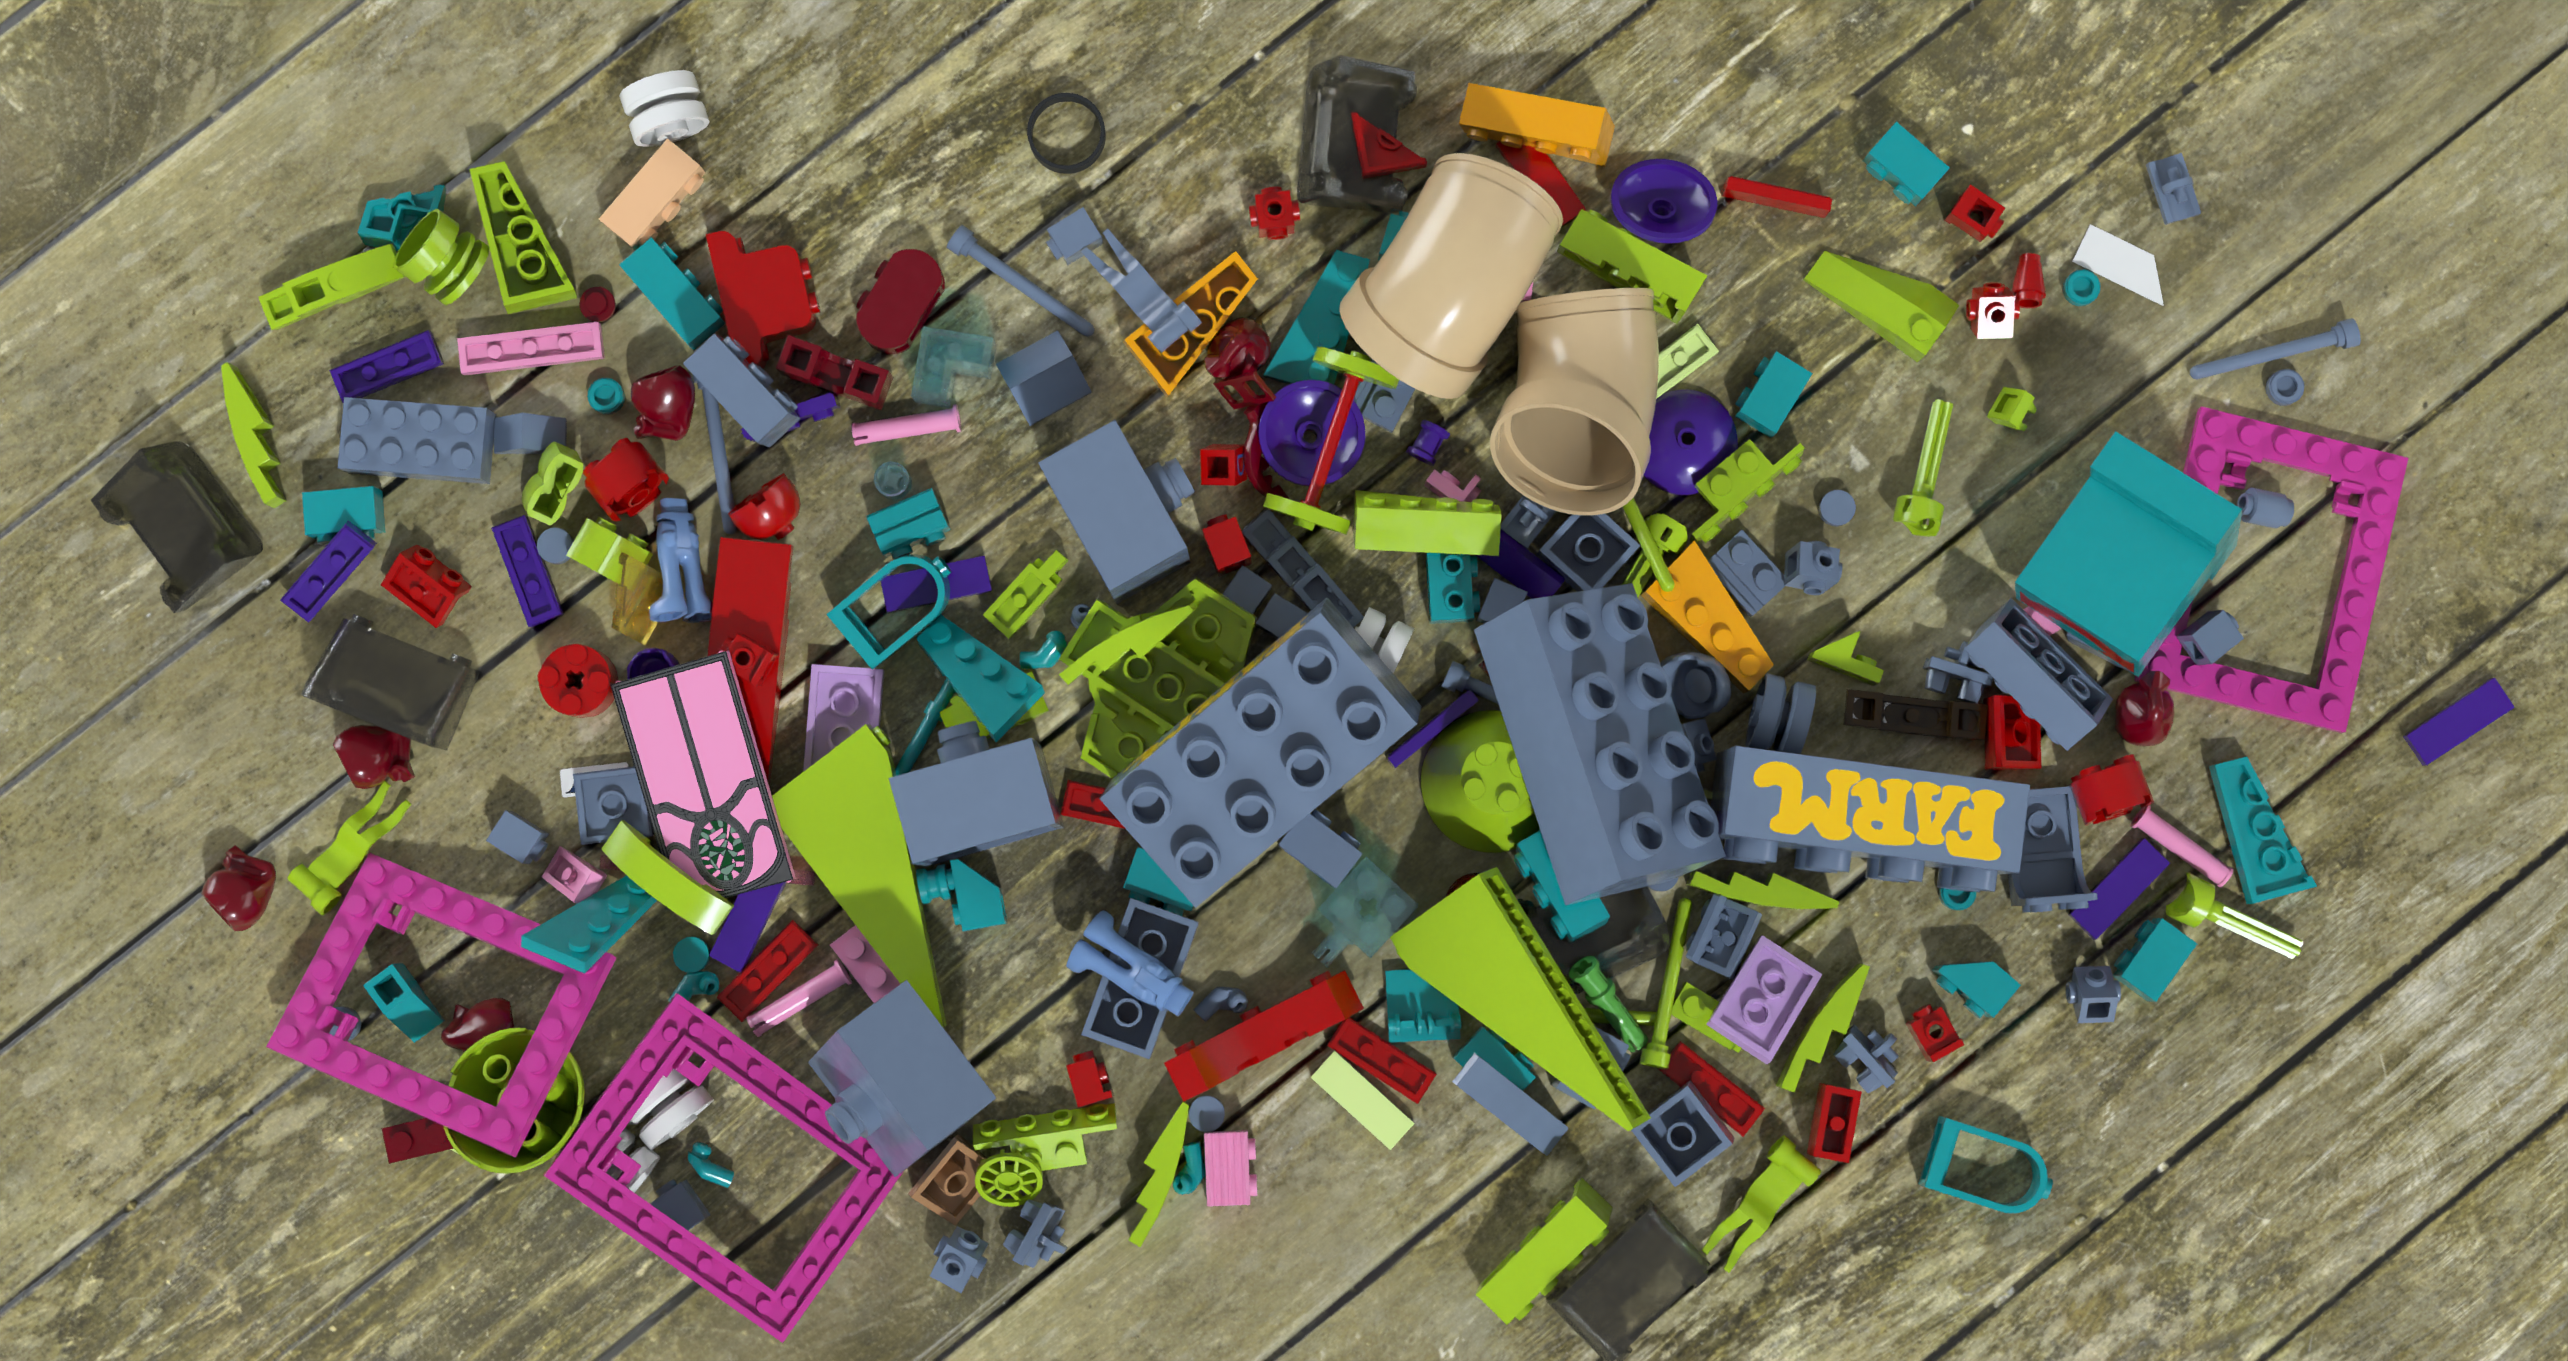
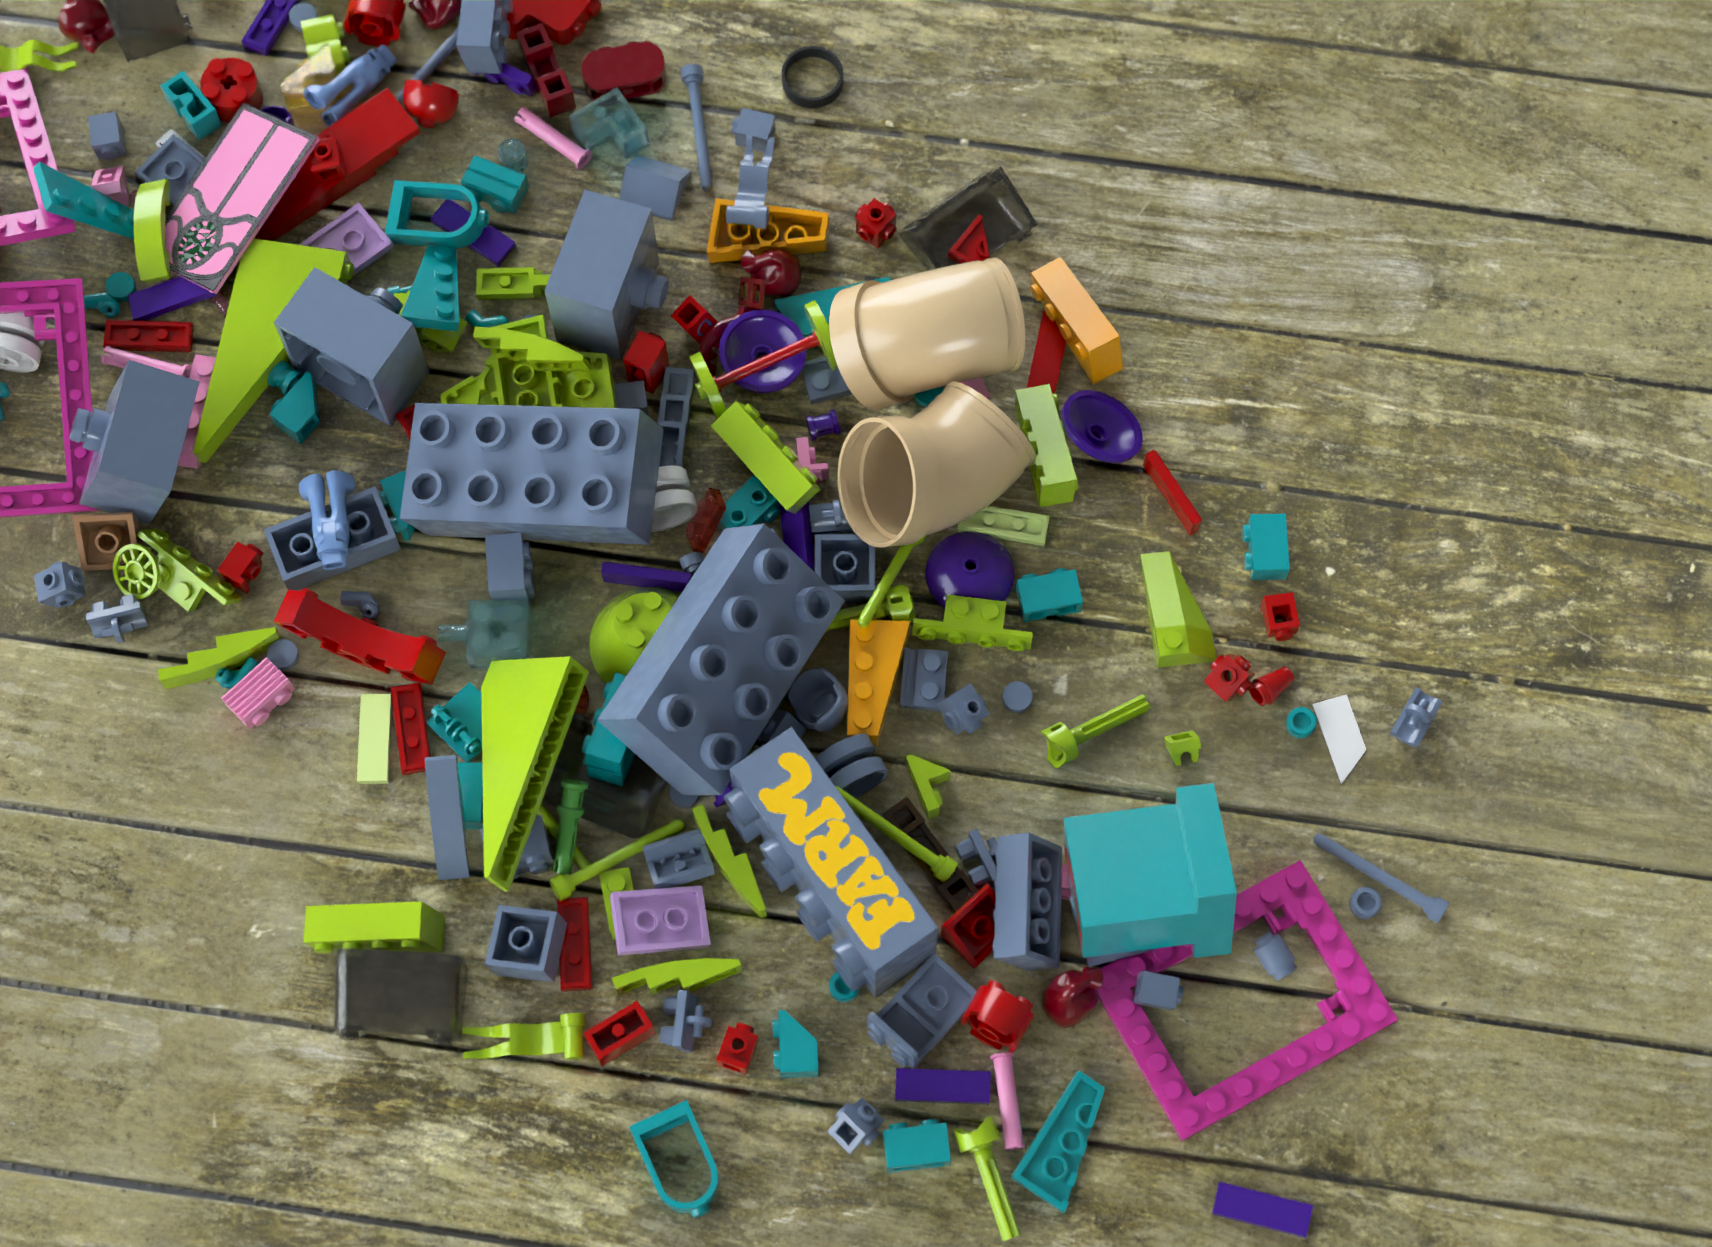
camera: 50 degrees right, 15 degrees down
none -> teal brick [160,70,222,141]
none -> clear red plate [686,488,727,553]
none -> lime piece [835,786,958,883]

